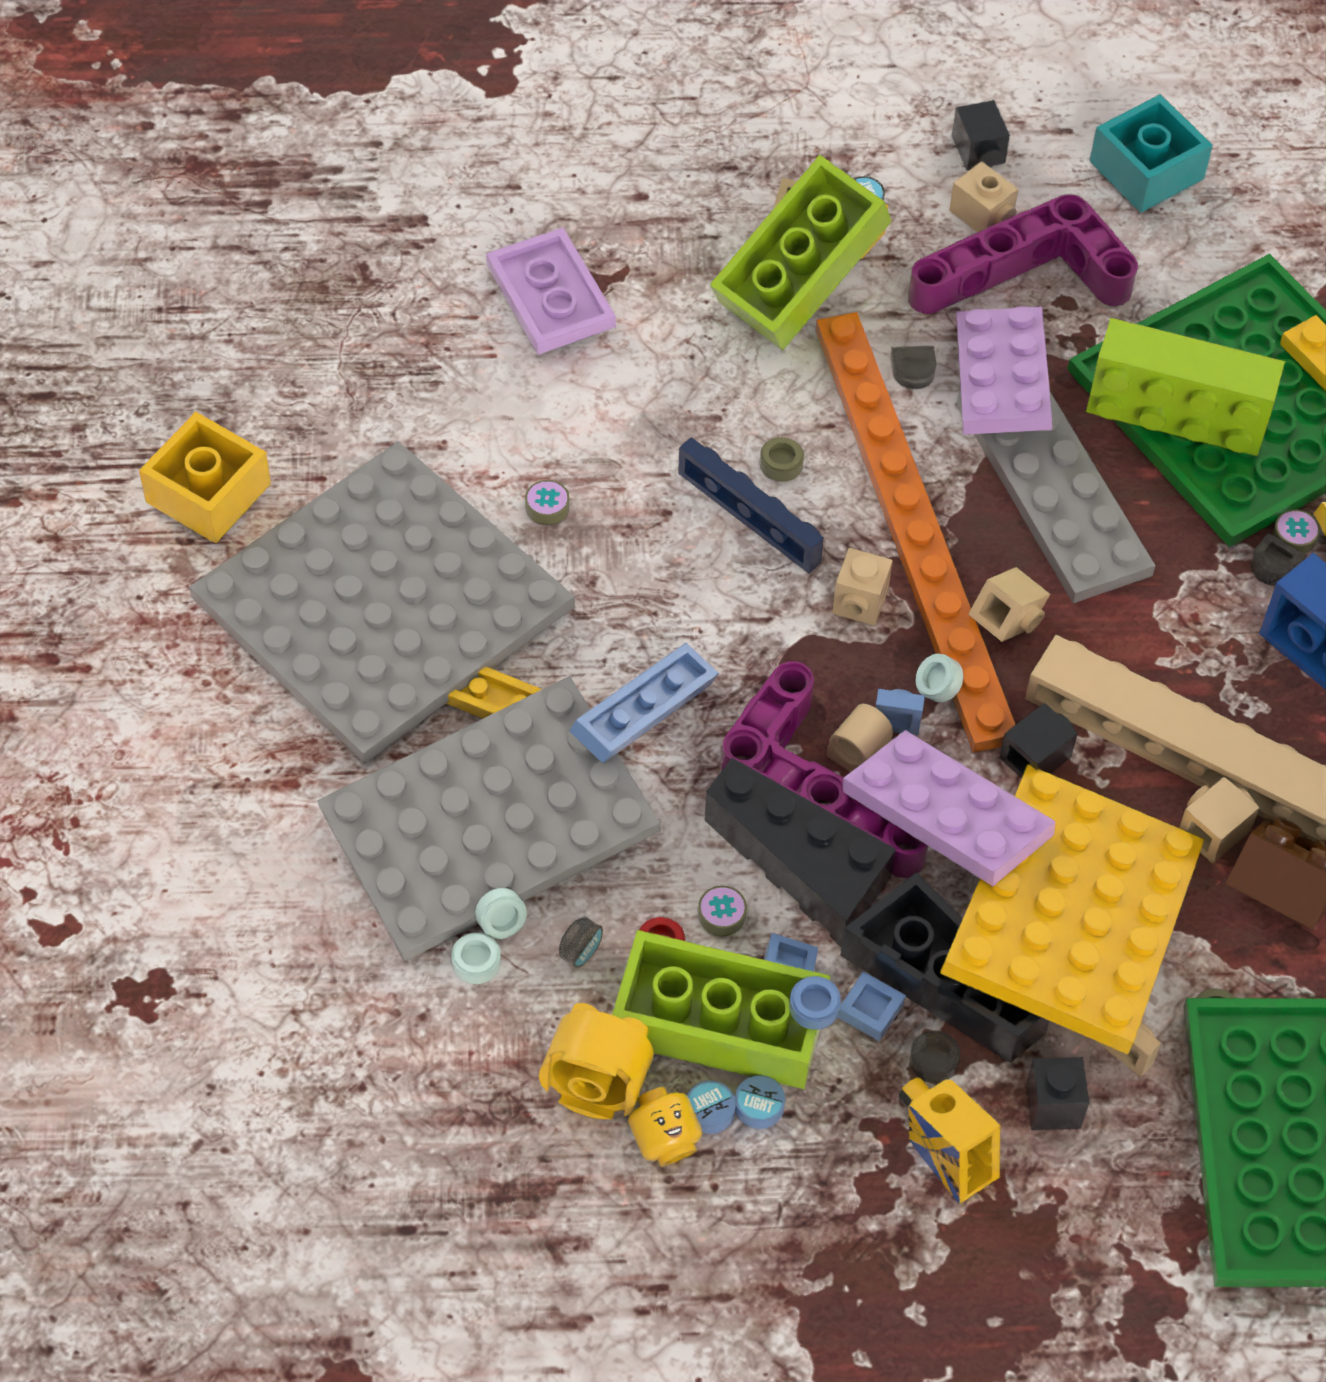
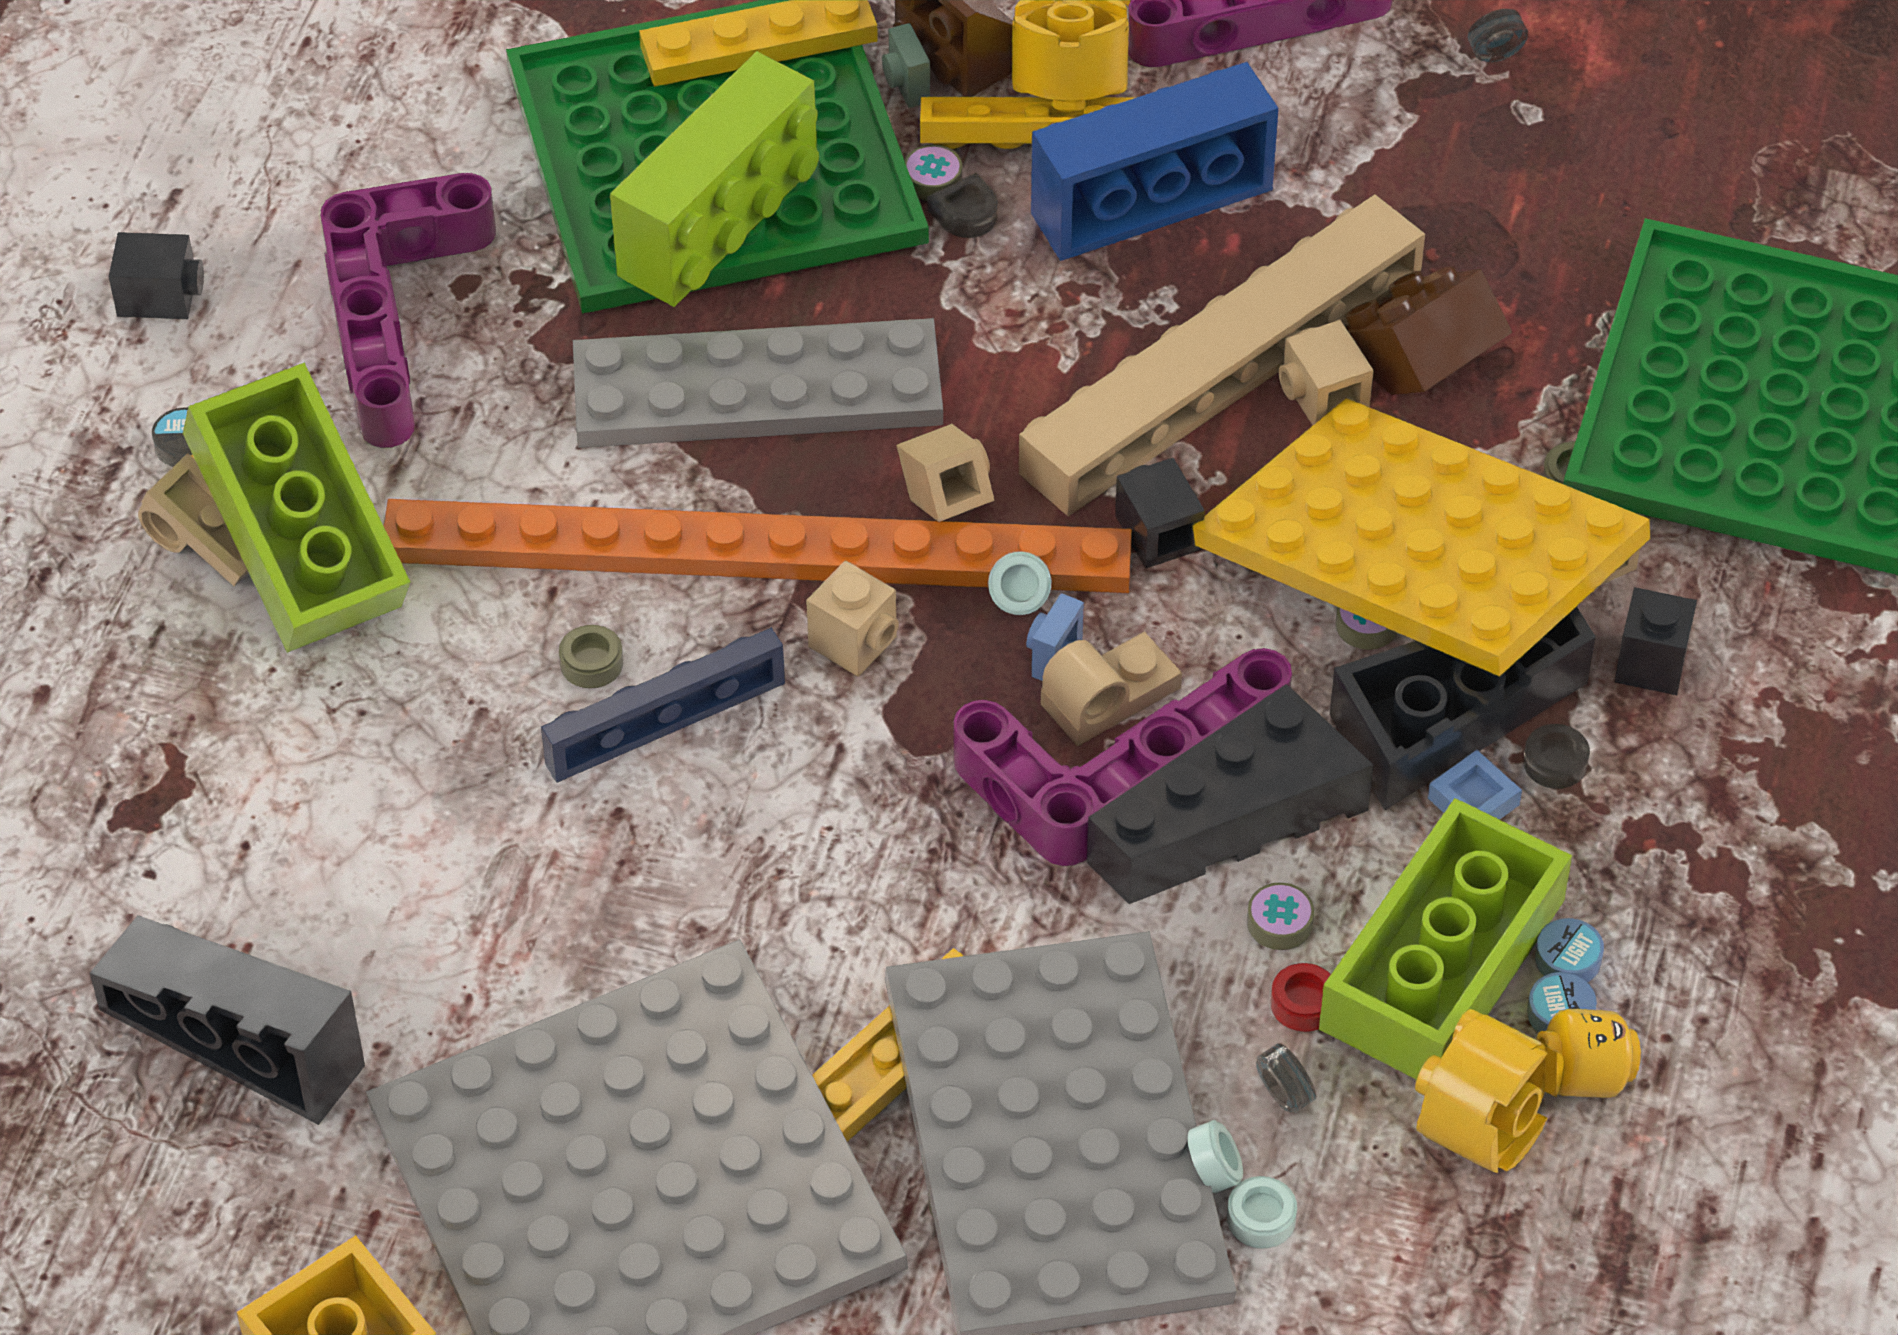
camera: 70 degrees left, 5 degrees down
lavender plate [486,227,616,355] -> none
tile [525,480,570,525] -> none
medium blue plate [569,643,719,763] -> none
medium blue plate [764,933,818,972] -> none
medium blue tile [789,976,841,1030] -> none
lavender plate [843,730,1056,886] -> none
clear smoke tile [890,346,936,389] -> none
yellow torso [898,1078,1000,1204] -> none
tan brick [949,162,1018,232] -> none
lavender plate [956,306,1052,435] -> none
teal brick [1089,94,1213,213] -> none
none -> black wedge [90,915,365,1125]

